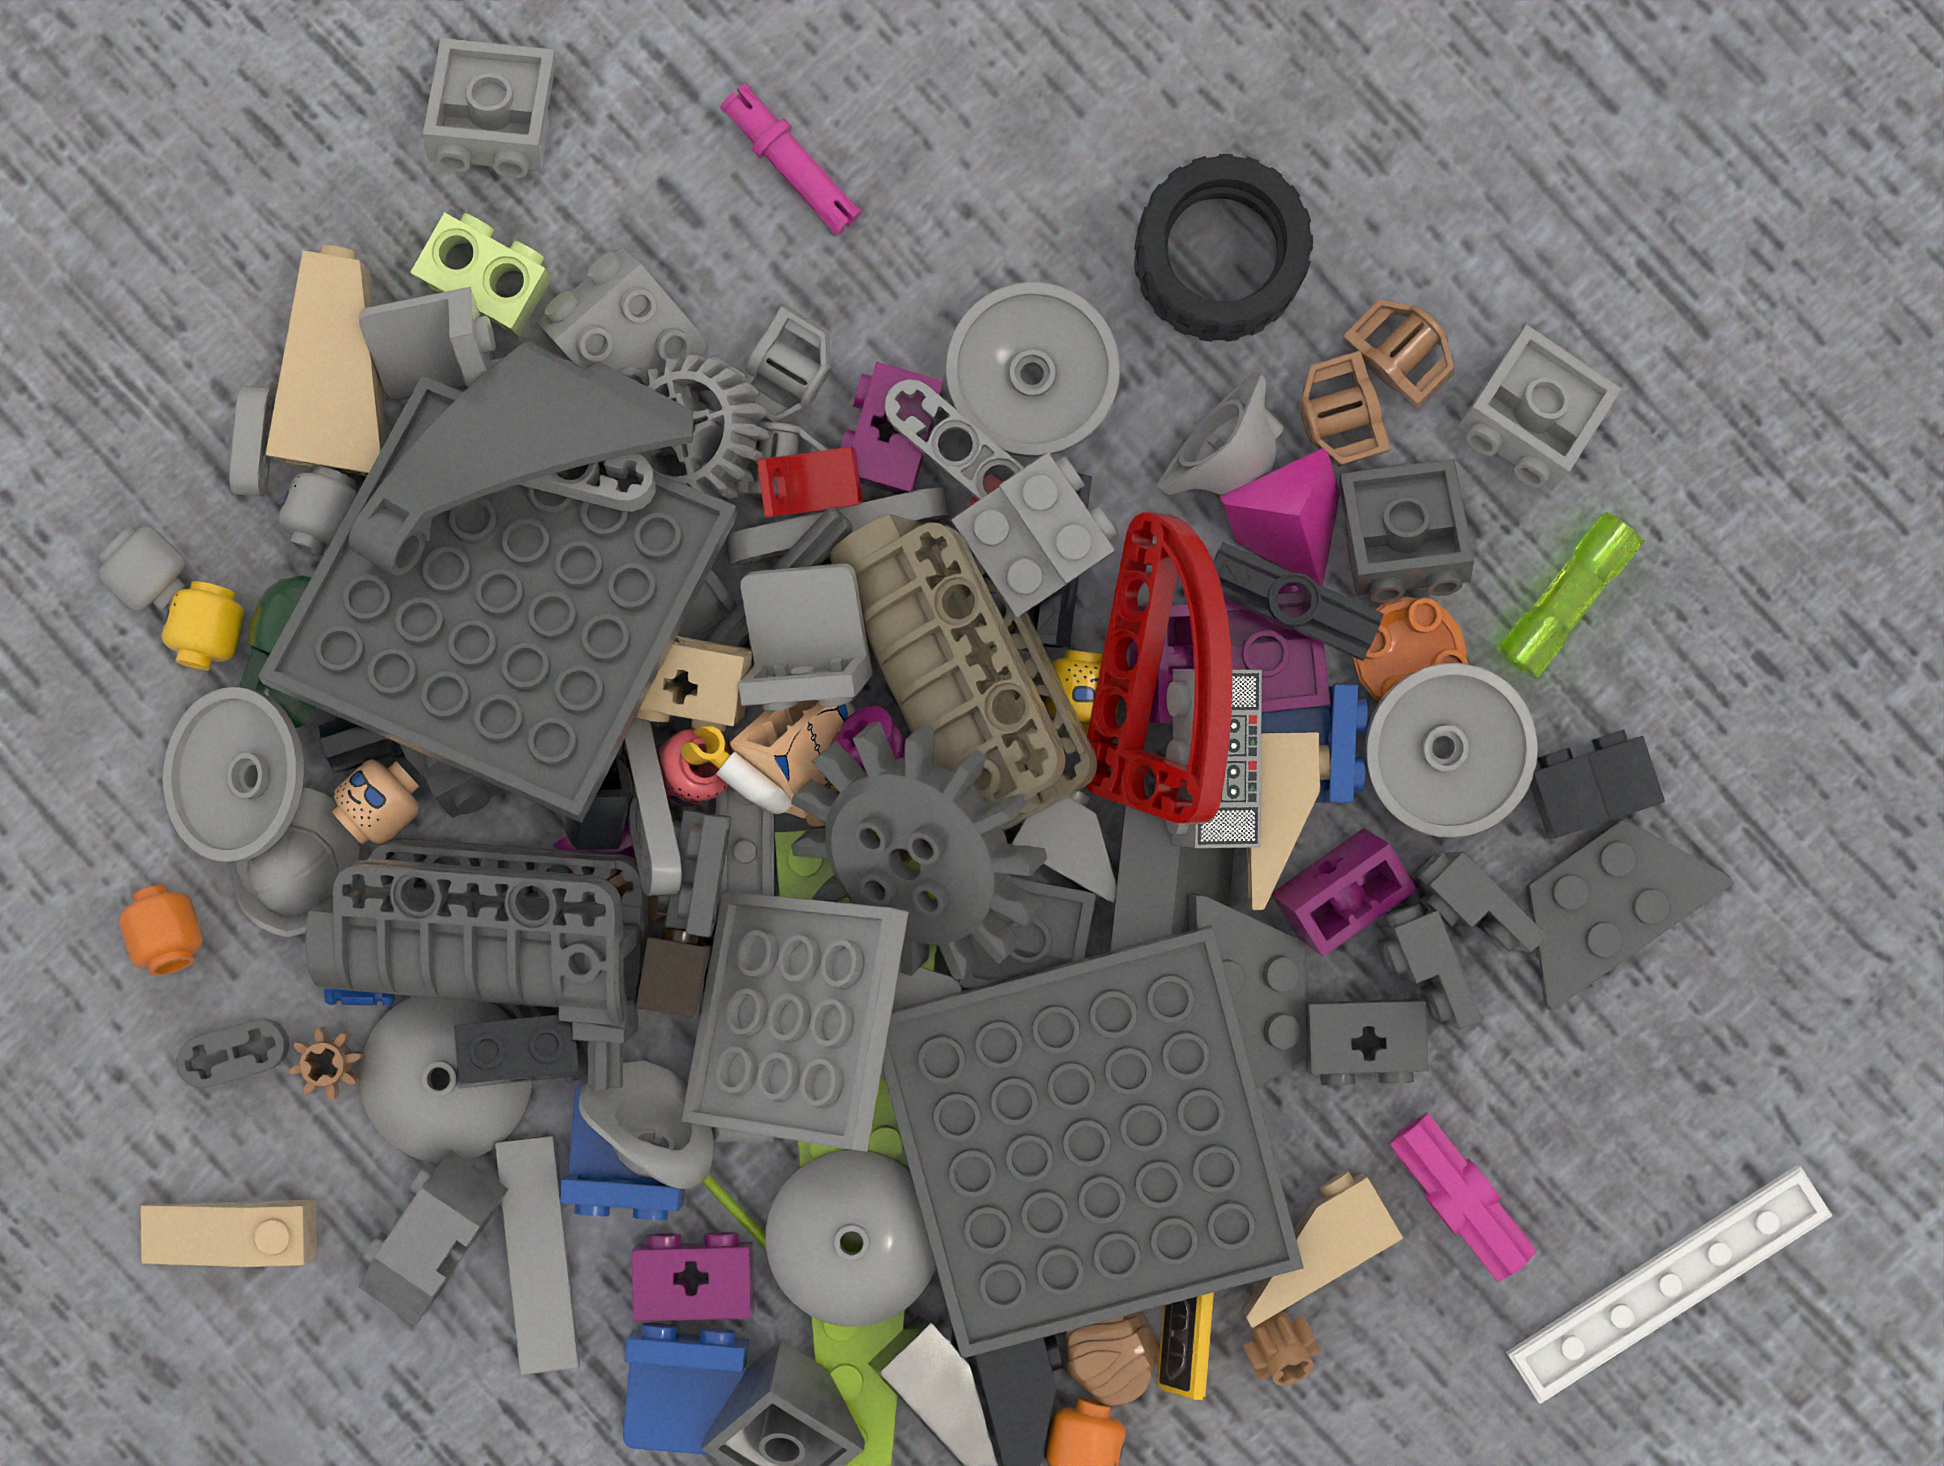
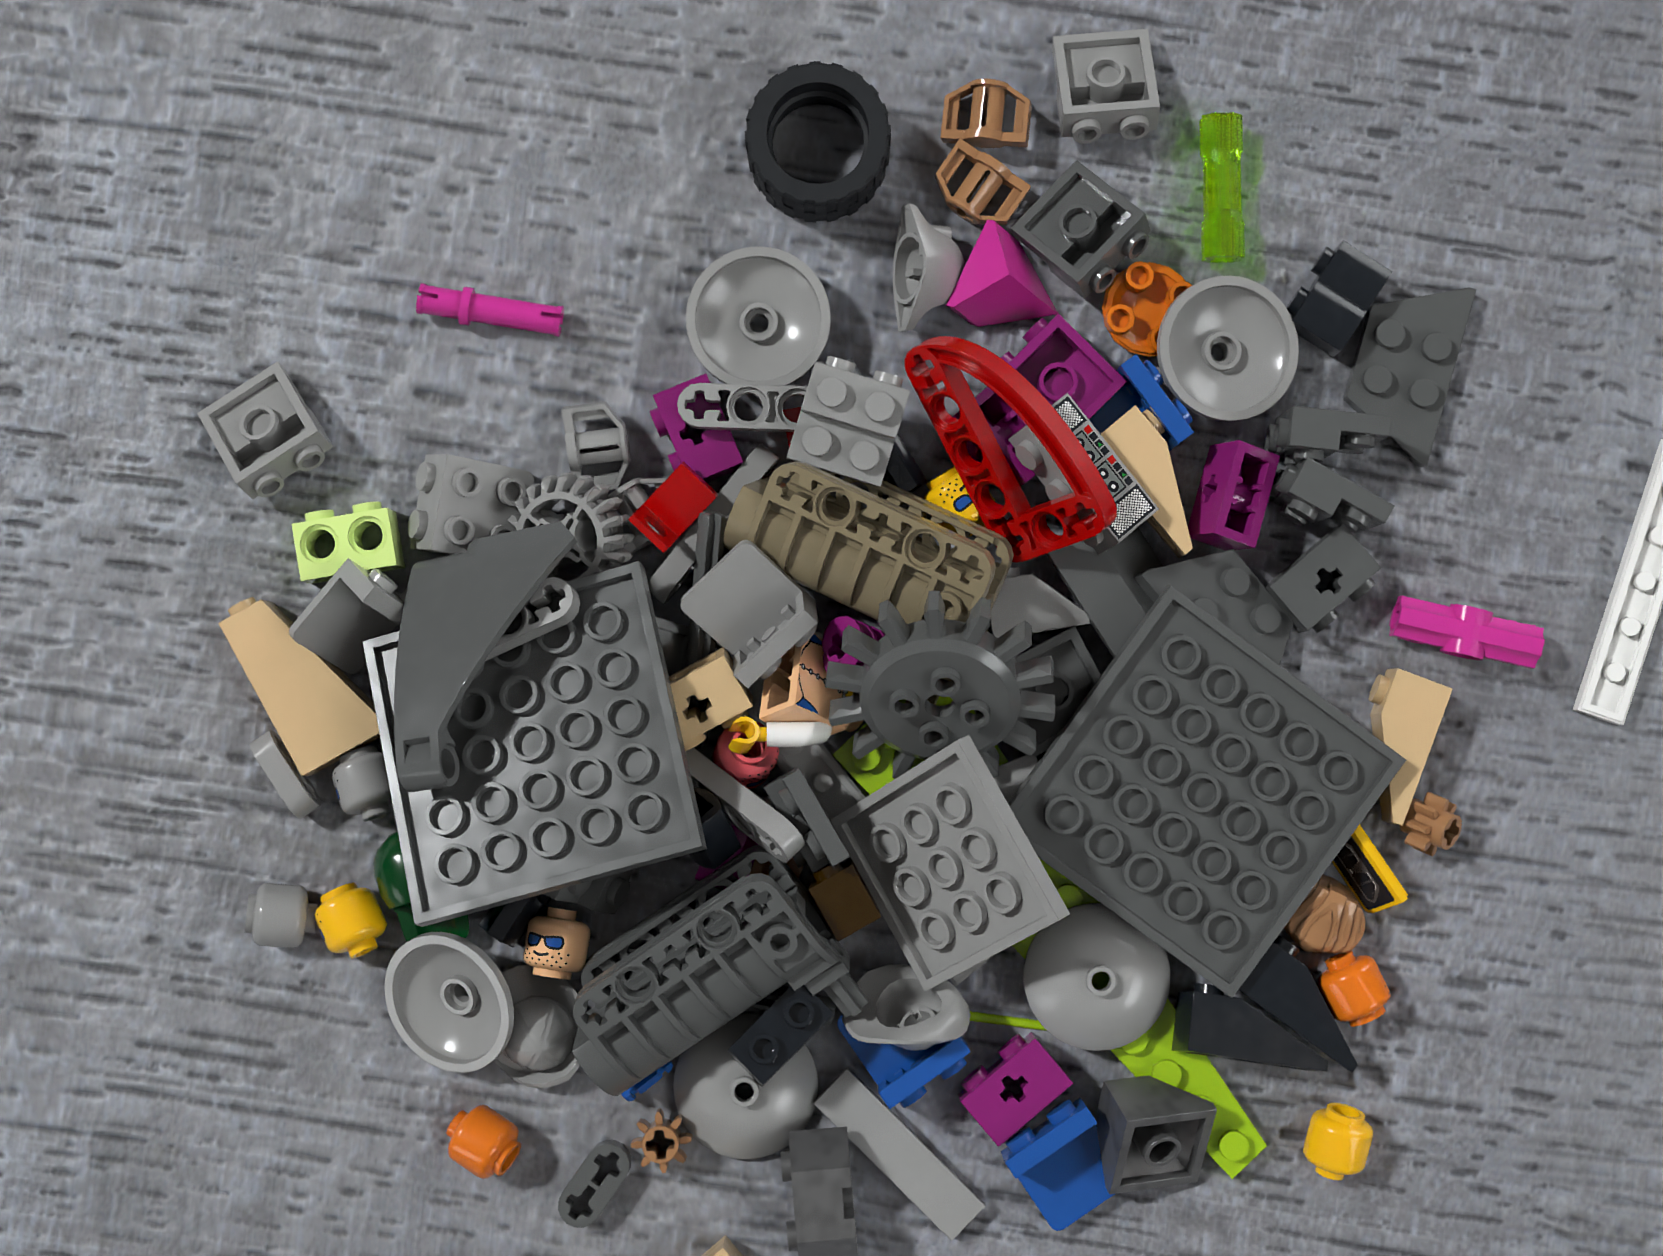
camera: 35 degrees left, 0 degrees up
black piece [1213,542,1384,661] -> none

